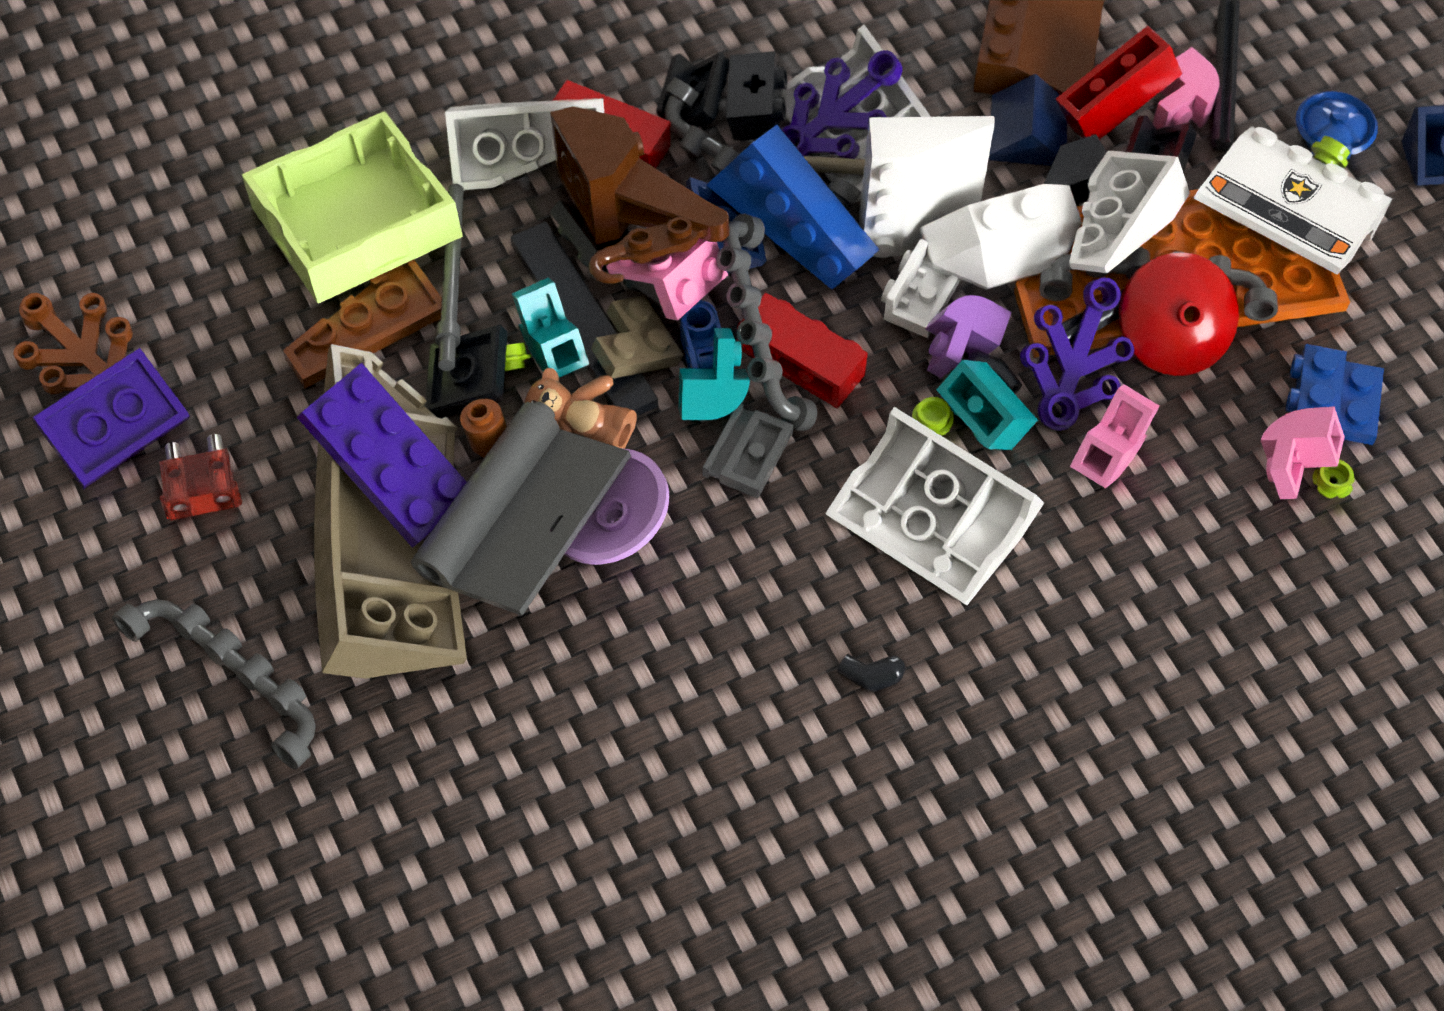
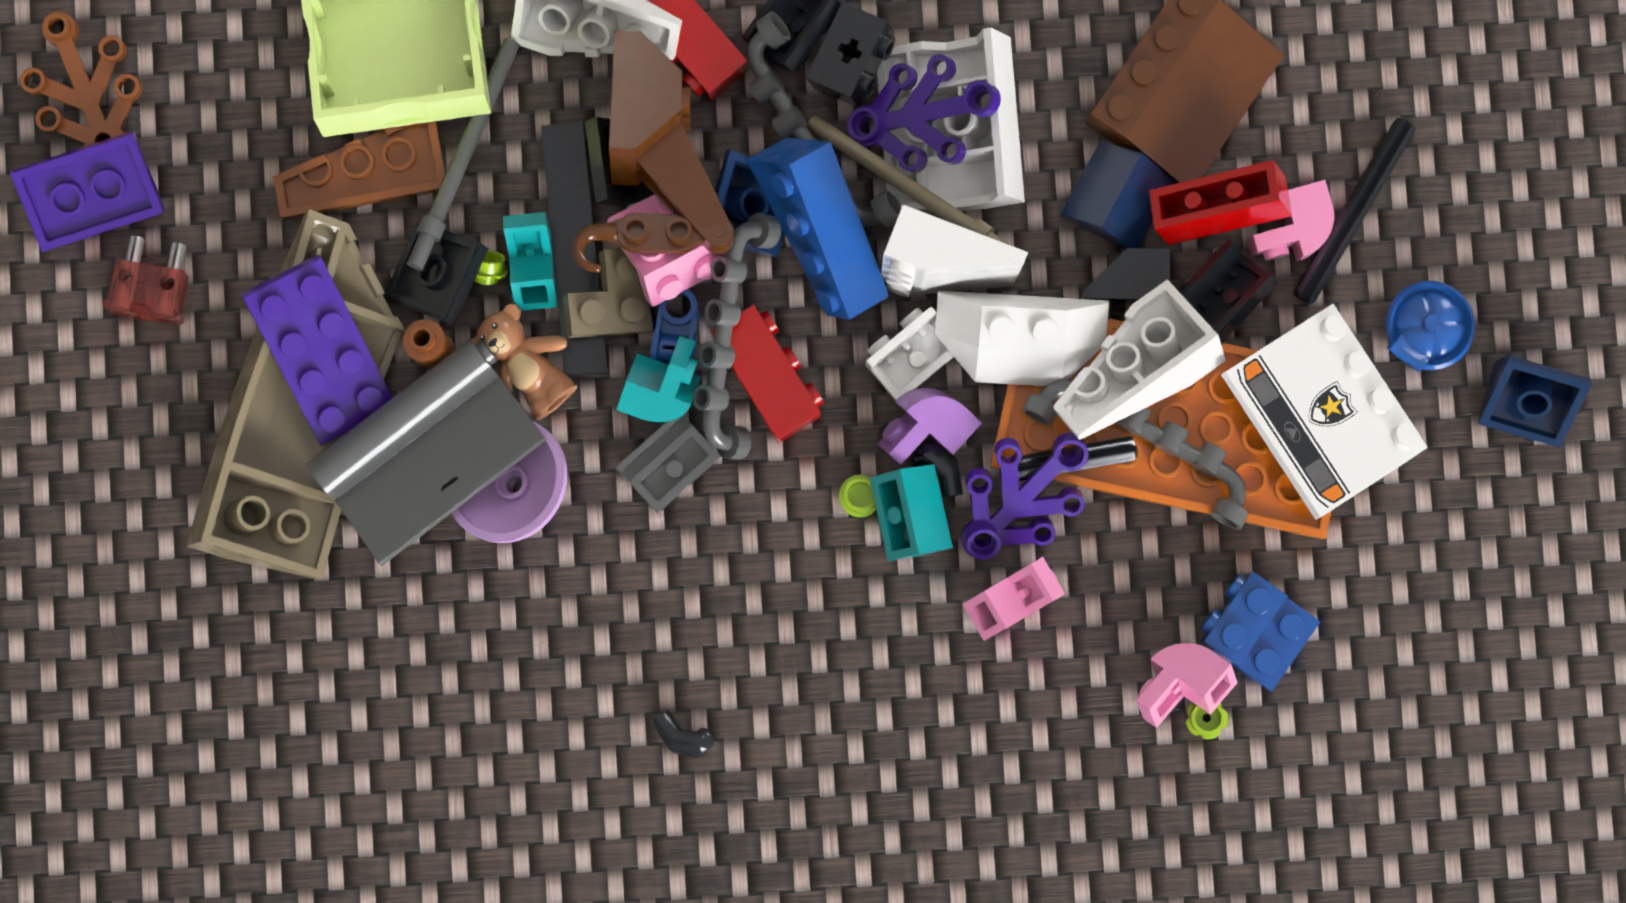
camera: 25 degrees right, 25 degrees up
dark grey bar [112,599,316,770] -> none
white piece [825,407,1044,605] -> none
red dish [1119,252,1239,376] -> none
lime plate [1311,136,1350,169] -> none

